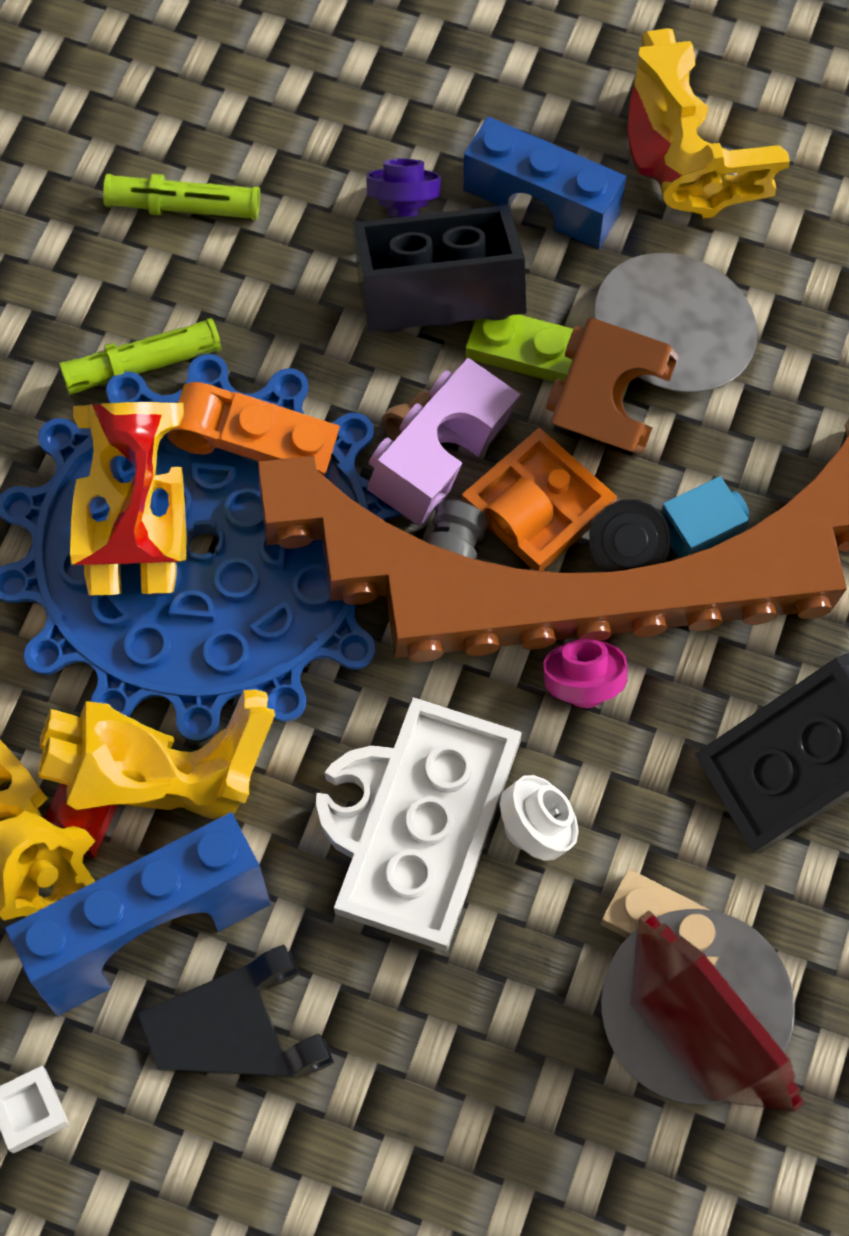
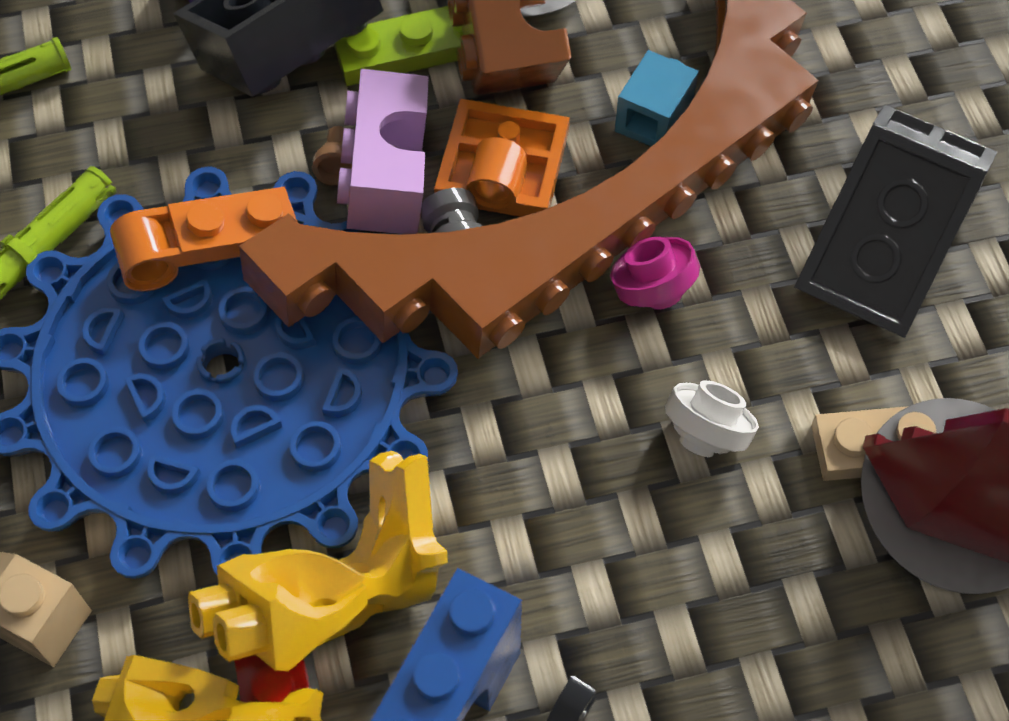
camera: 35 degrees left, 5 degrees down
yellow hips [70,402,186,595] -> none
white plate [316,697,522,952] -> none
black plate [589,499,670,572] -> none

